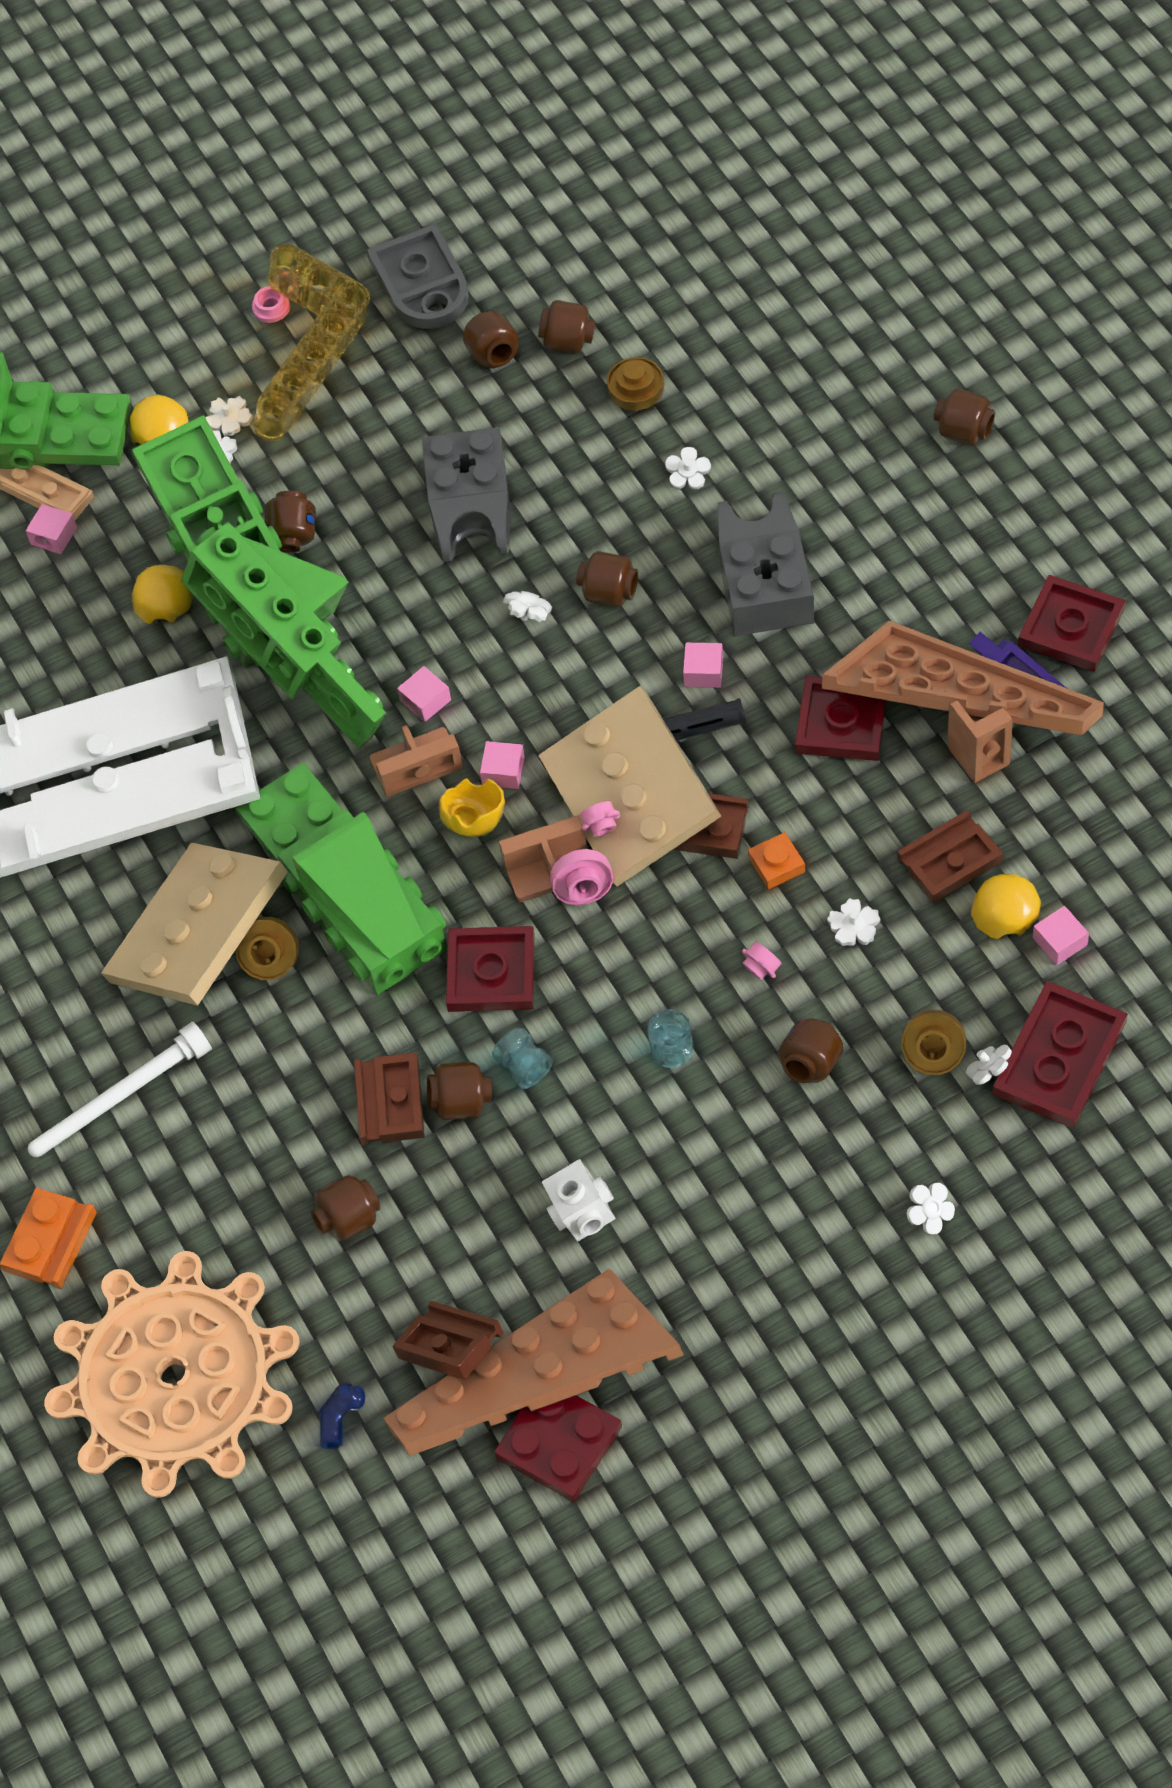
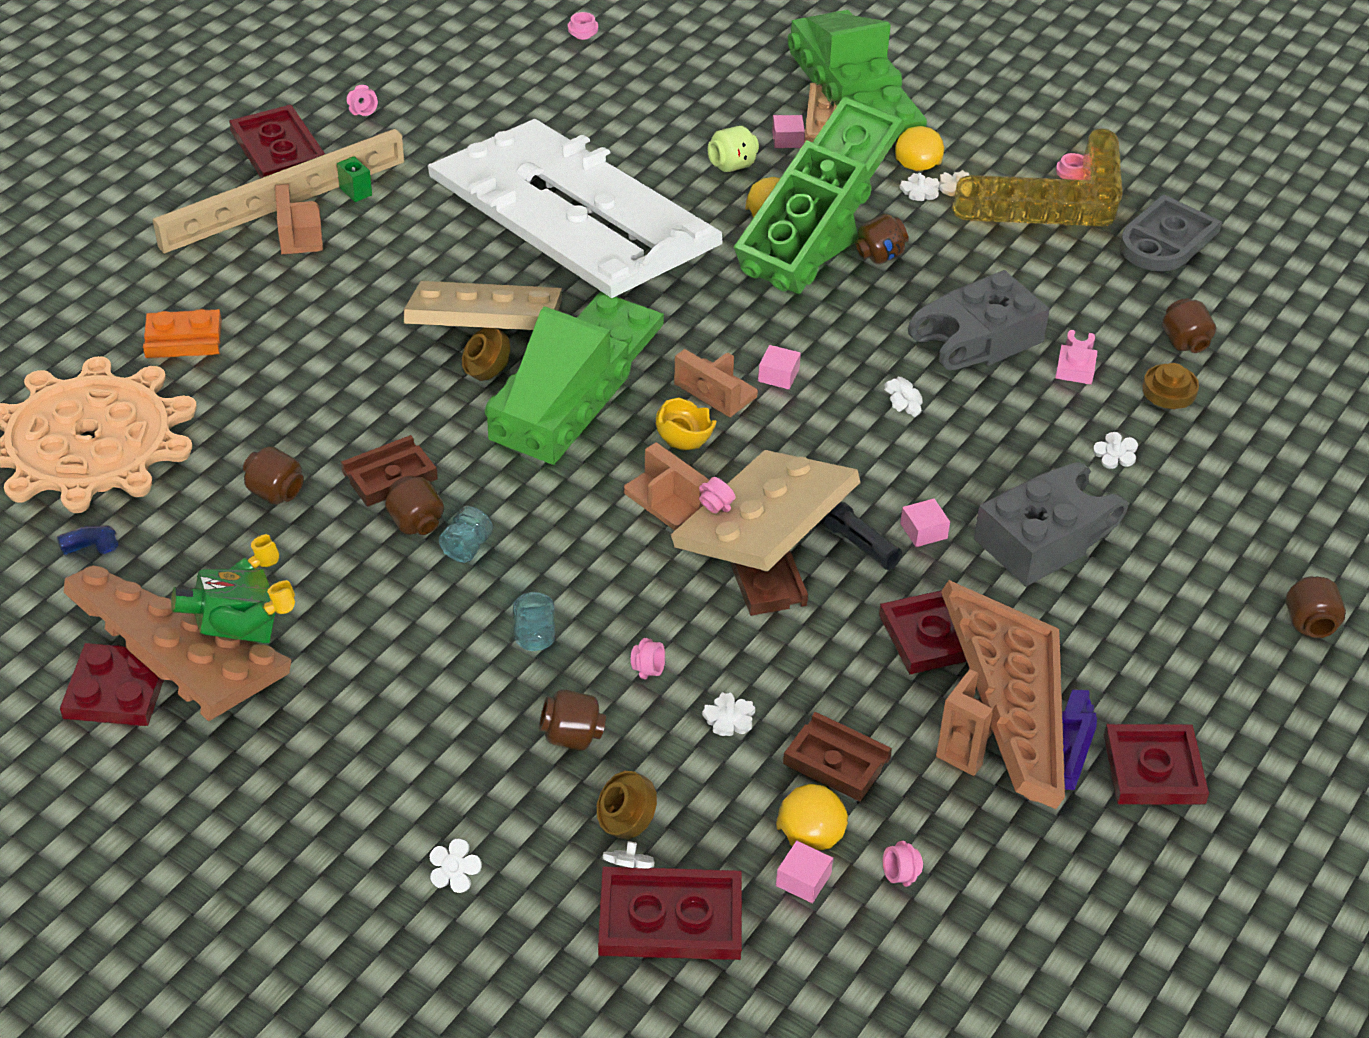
camera: 55 degrees right, 15 degrees down
white piece [28,1021,212,1157] -> none
bright green wedge [181,522,386,750] -> none
copper plate [392,1301,504,1380] -> none
dark red plate [446,926,535,1012] -> none
reddish brown head [463,311,519,369] -> none
bright pink piece [480,741,525,789] -> none
white brick [542,1159,616,1242] -> none
bright pink plate [550,849,613,906] -> none
reddish brown head [576,551,638,608] -> none
orange plate [748,832,806,890] -> none
none -> green torso [171,534,295,643]
none -> yellowish green head [708,126,759,172]
none -> bright pink plate [883,841,923,887]
none -> bright pink plate [1055,330,1097,385]

